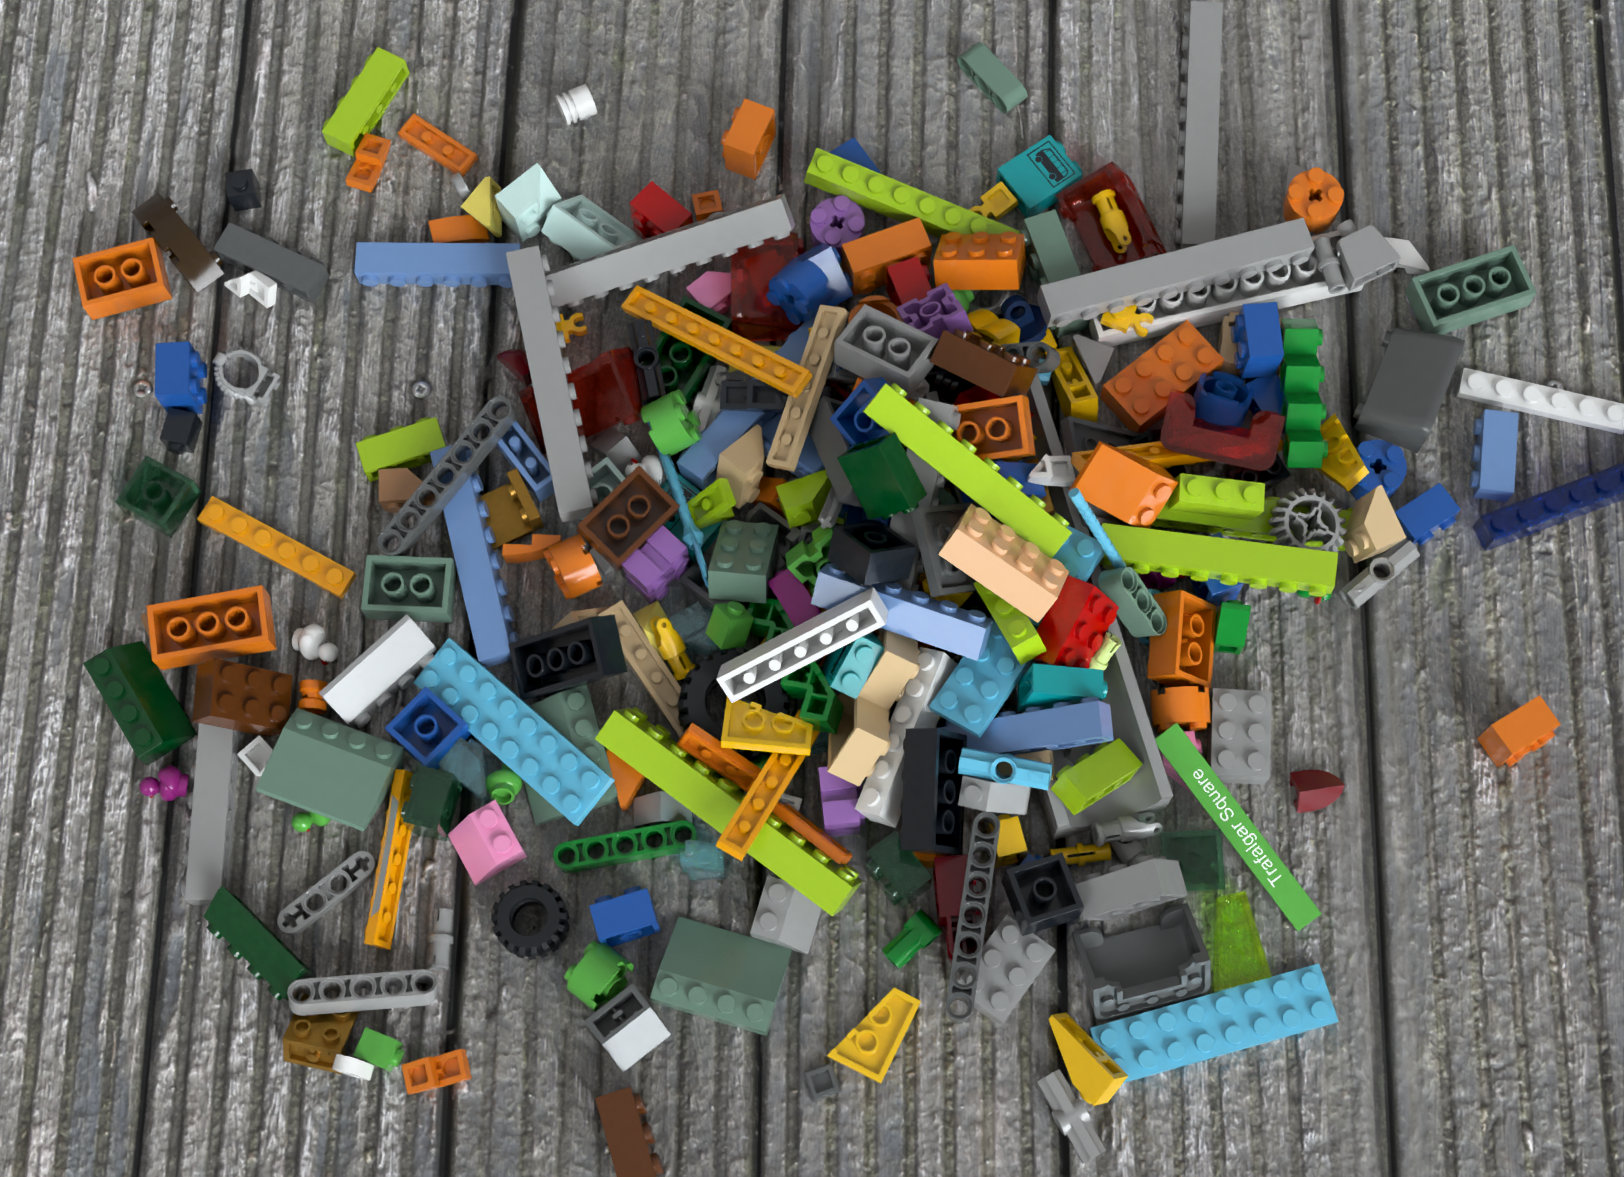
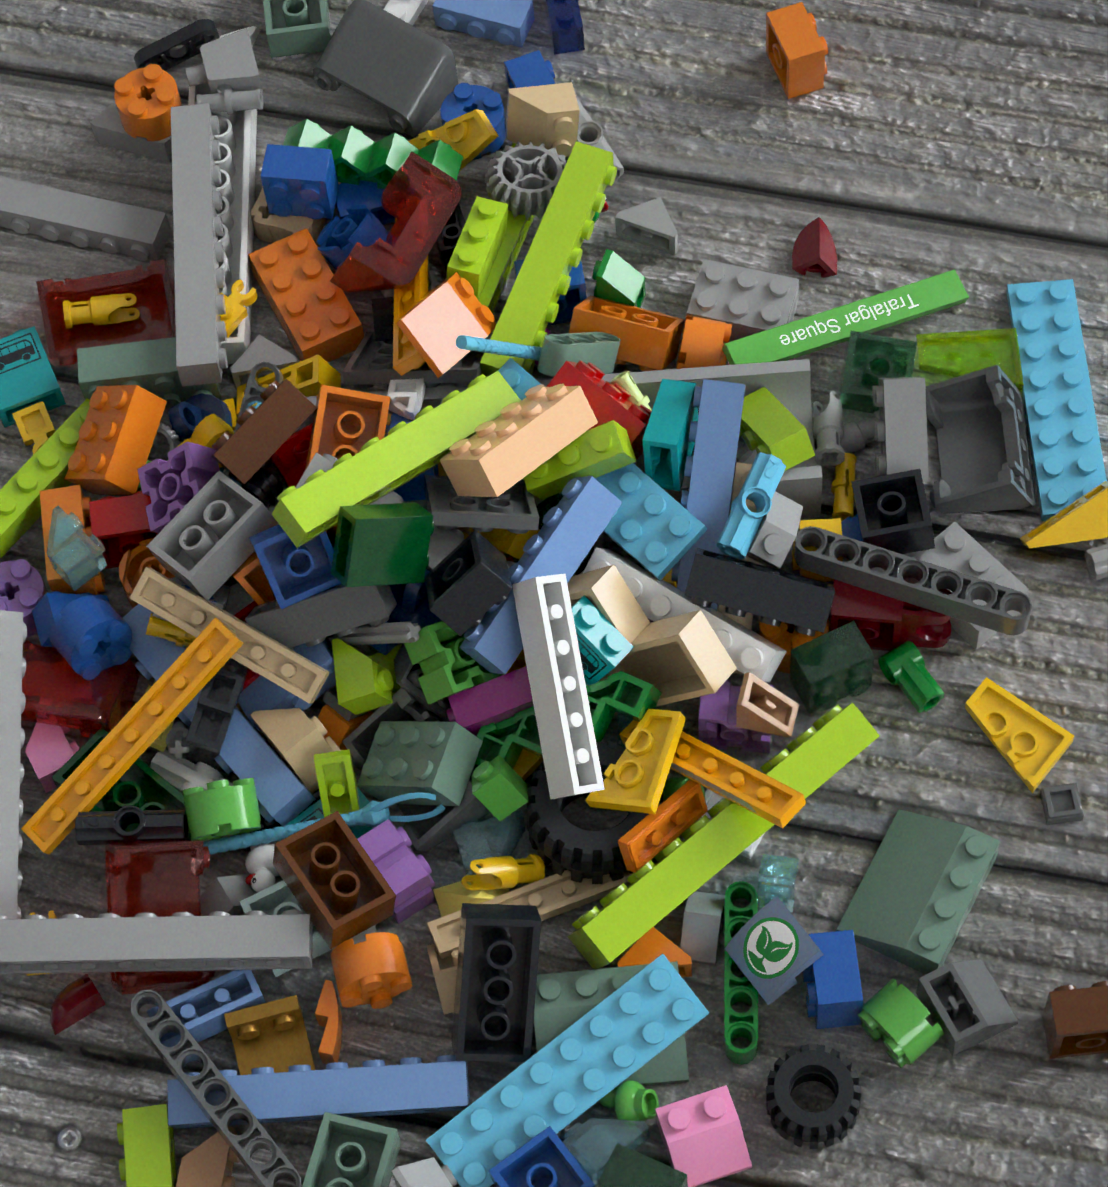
camera: 75 degrees left, 10 degrees down
light grey slope [750,875,822,955] -> none
orange tile [772,802,853,864] -> none
none -> clear light blue slope [47,505,107,591]
none -> black beam [134,19,220,71]
none -> light grey slope [615,197,678,255]
none -> slope [725,896,824,1005]
none -> medium nougat slope [736,672,799,737]

